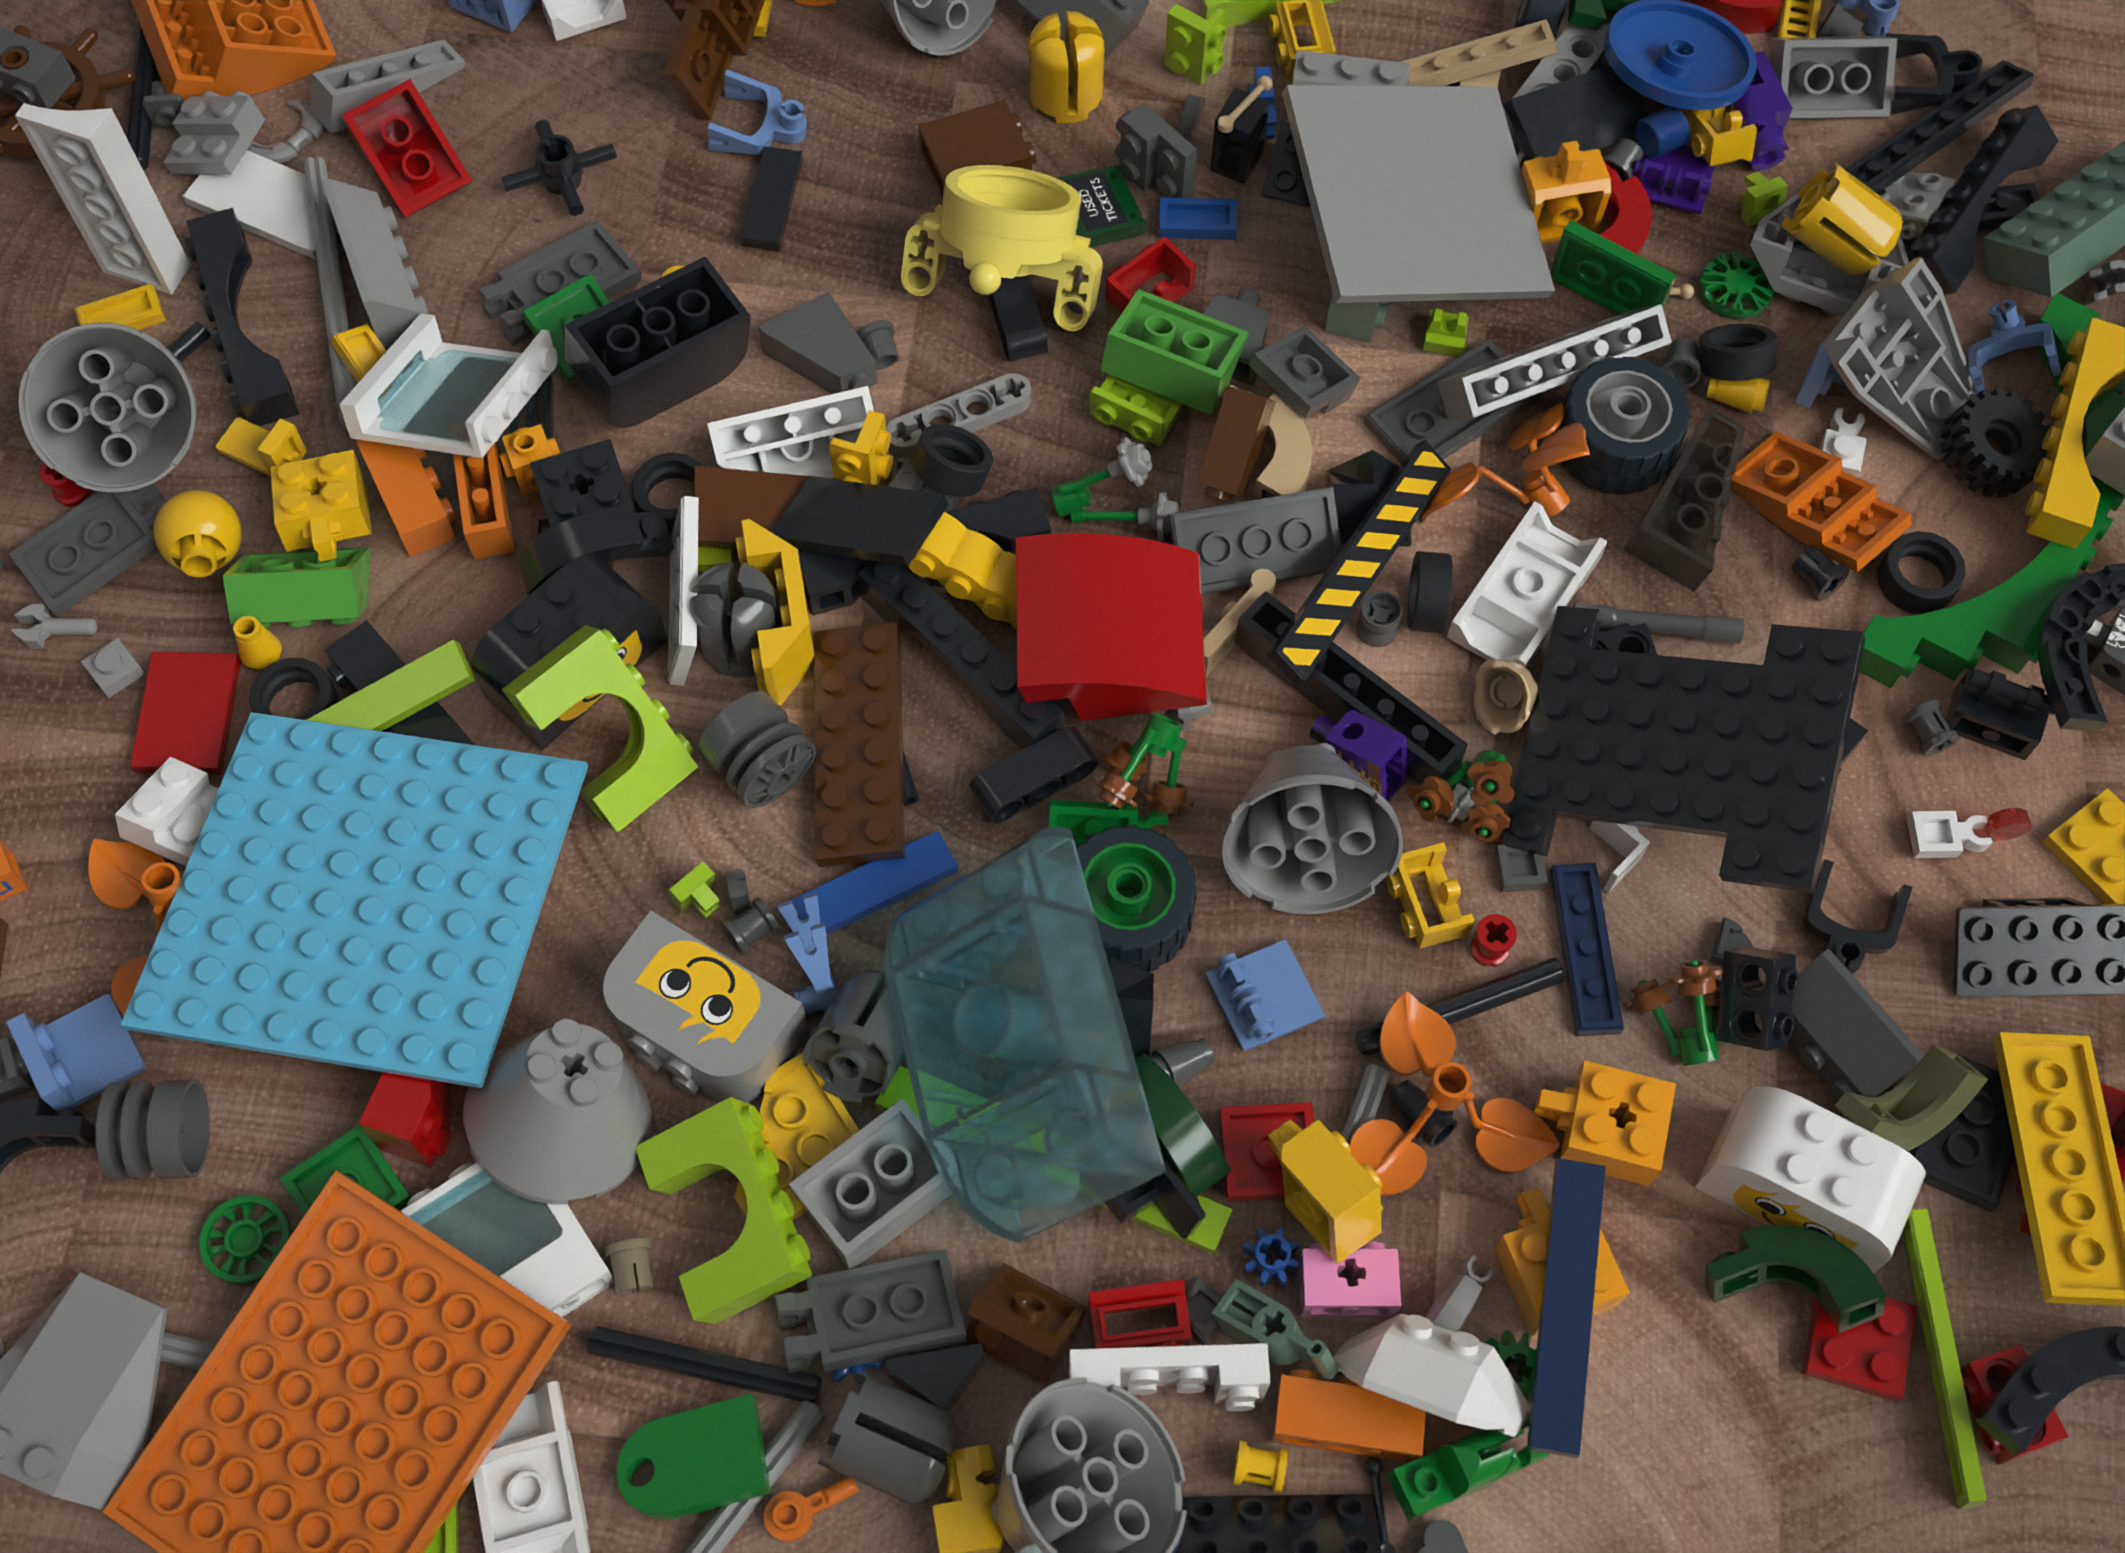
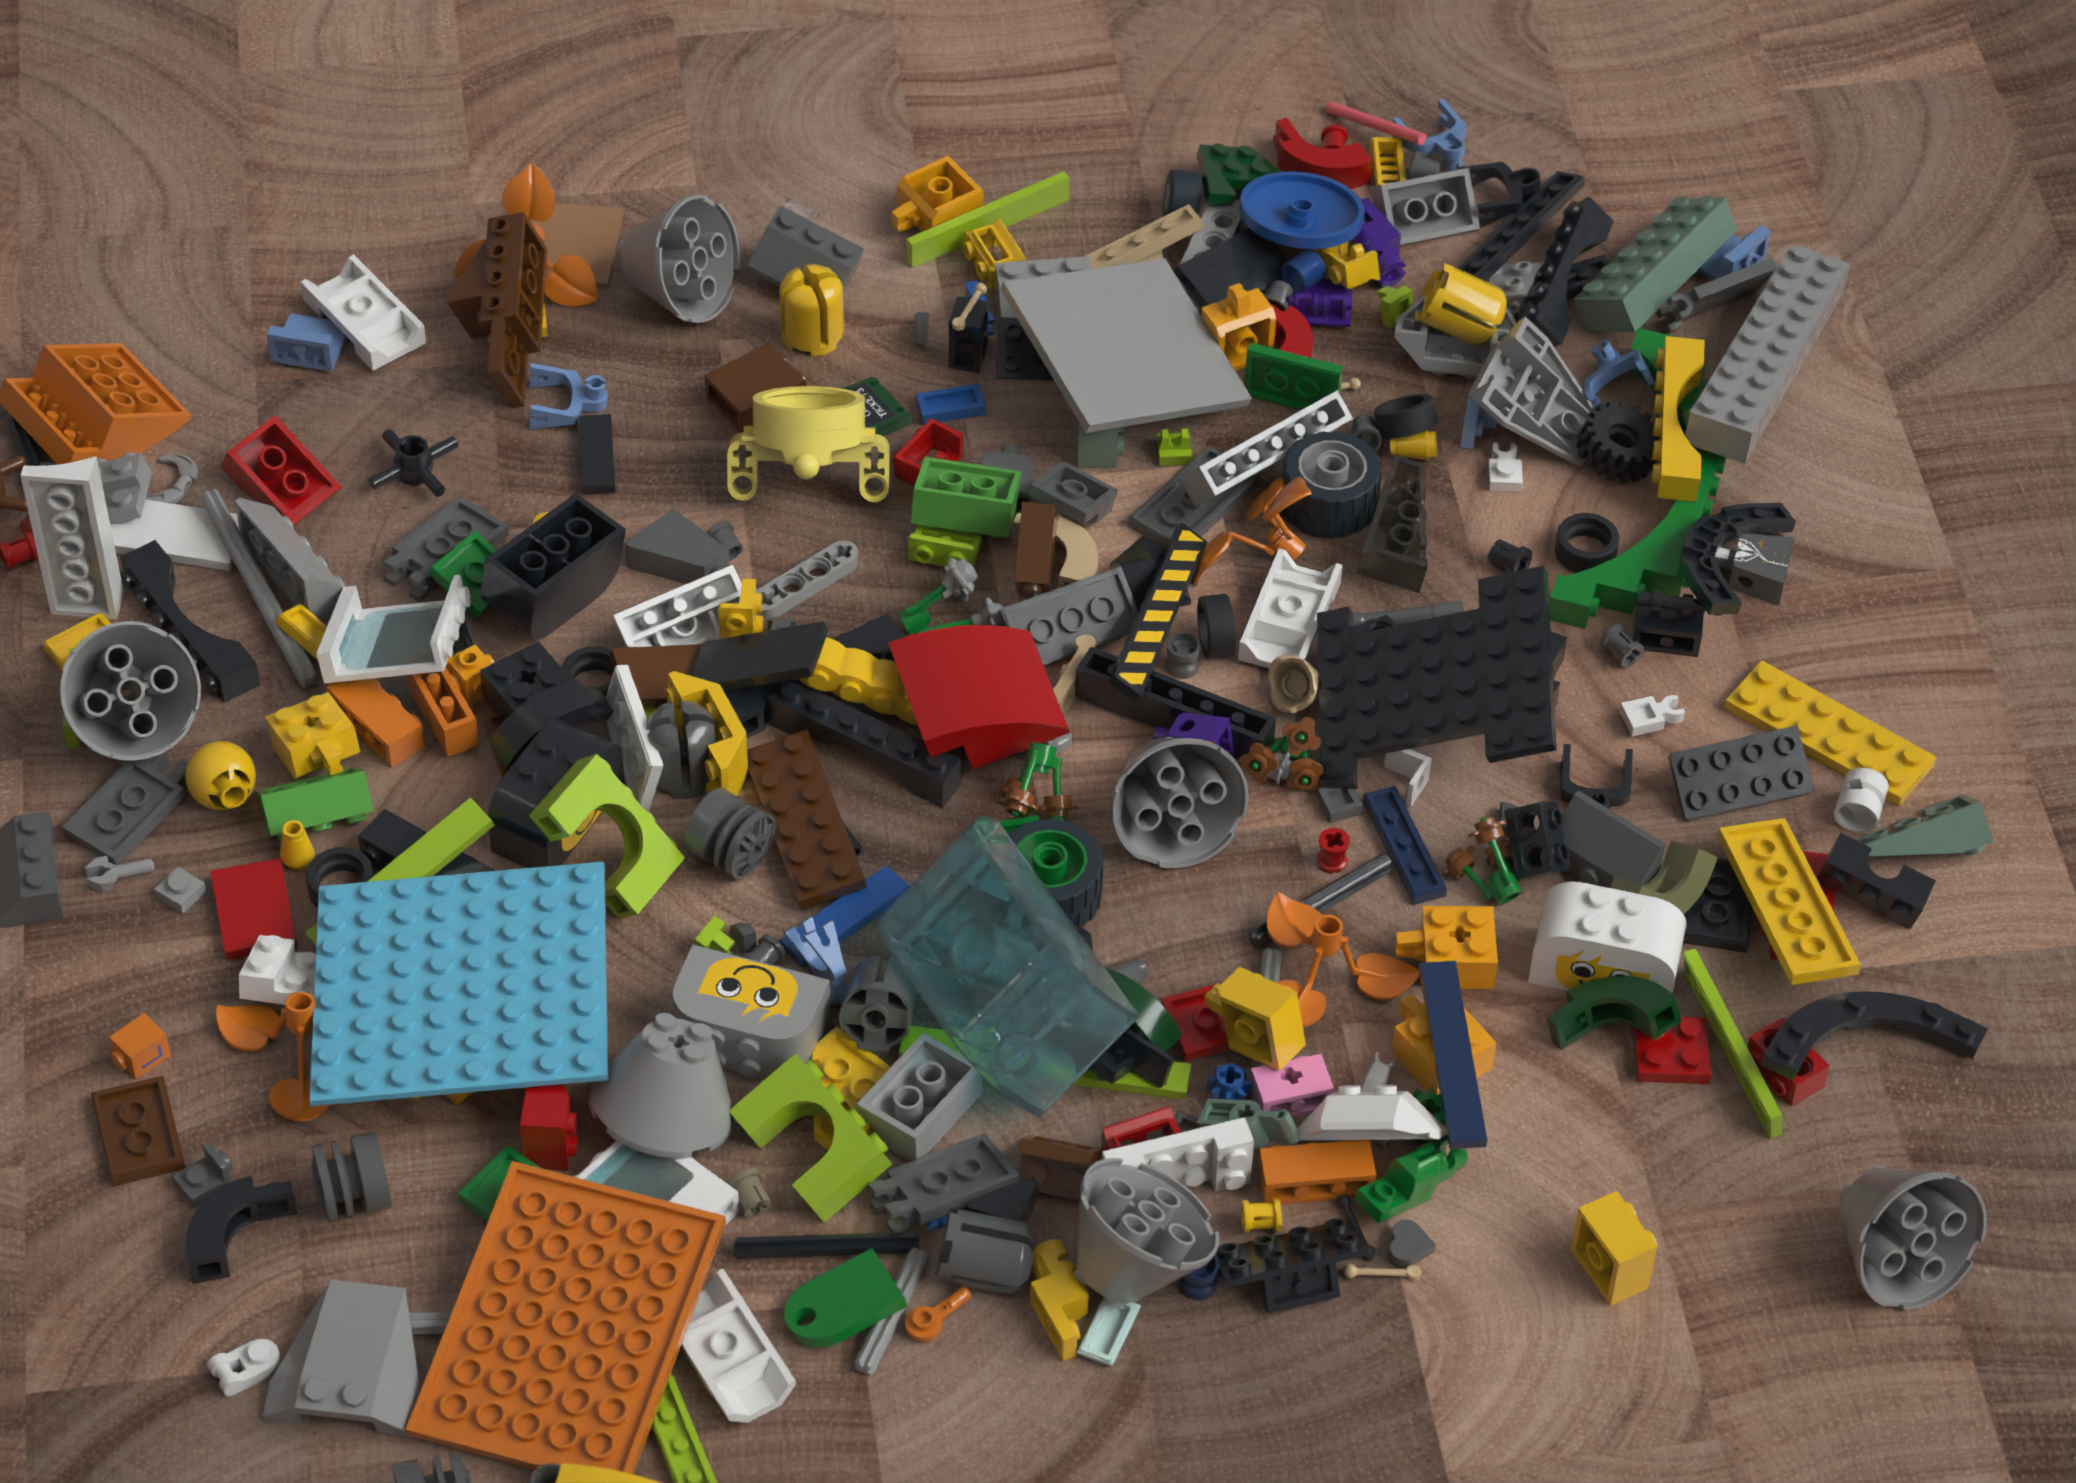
camera: 15 degrees left, 15 degrees down
medium blue bracket [6,994,146,1110] -> none
red bush [39,462,91,507] -> none
green wheel [199,1195,292,1286] -> none
yellow bracket [215,418,307,476] -> none
light grey slope [310,39,465,133] -> none
black tyre [911,424,994,497] -> none
black beam [969,726,1099,823] -> none
black beam [987,275,1048,362] -> none
dark grey plate [1114,102,1197,198] -> none
lime bracket [1164,4,1227,85] -> none
medium blue hinge [1205,939,1325,1052] -> none
yellow window [1386,842,1475,949] -> none
black cone [1389,1080,1457,1148] -> none
green wheel [1699,251,1774,319] -> none
orange slope [1722,431,1912,572] -> none
clear red tile [1984,808,2032,841] -> none

